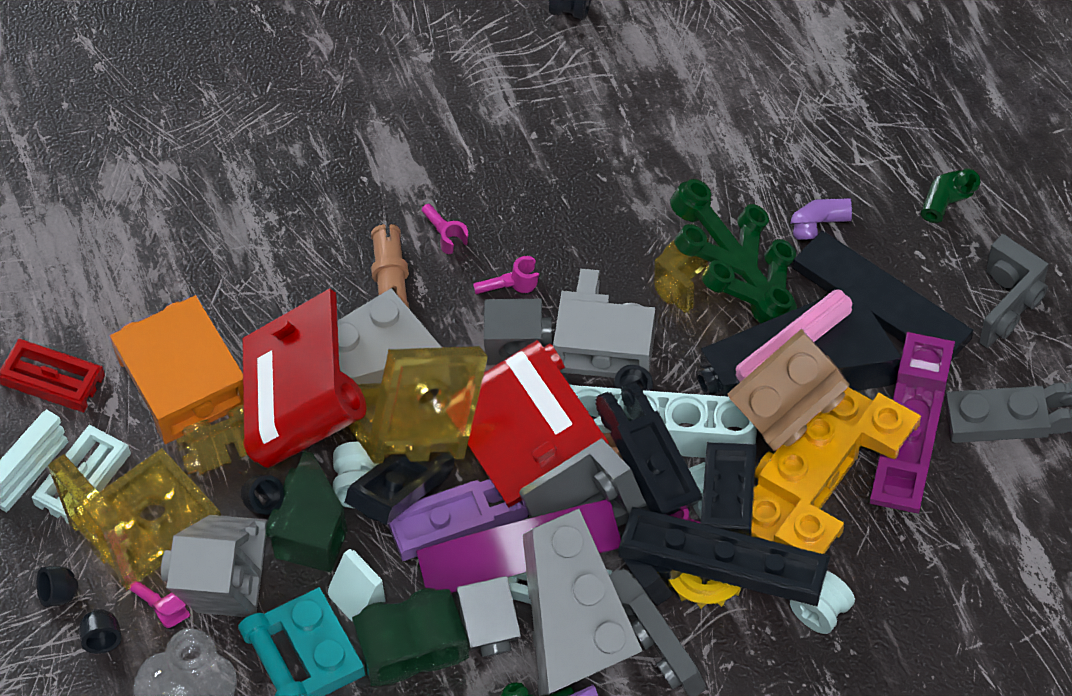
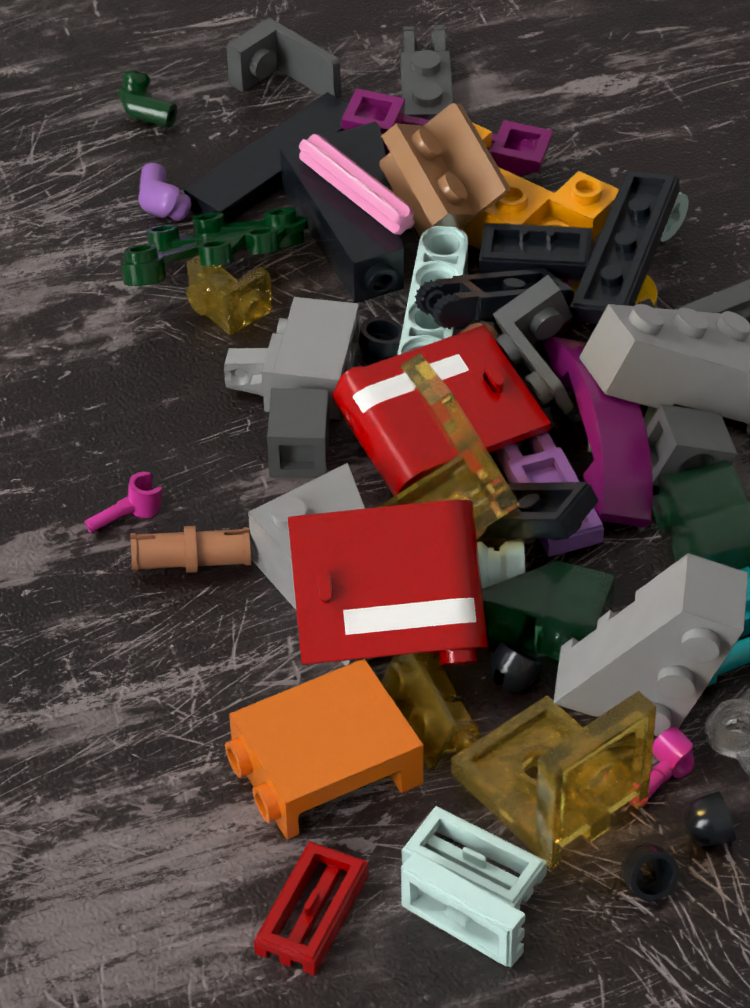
camera: 90 degrees left, 10 degrees down
light aqua slope [328,549,386,626] -> none
dark pink hand [473,256,539,294] -> none

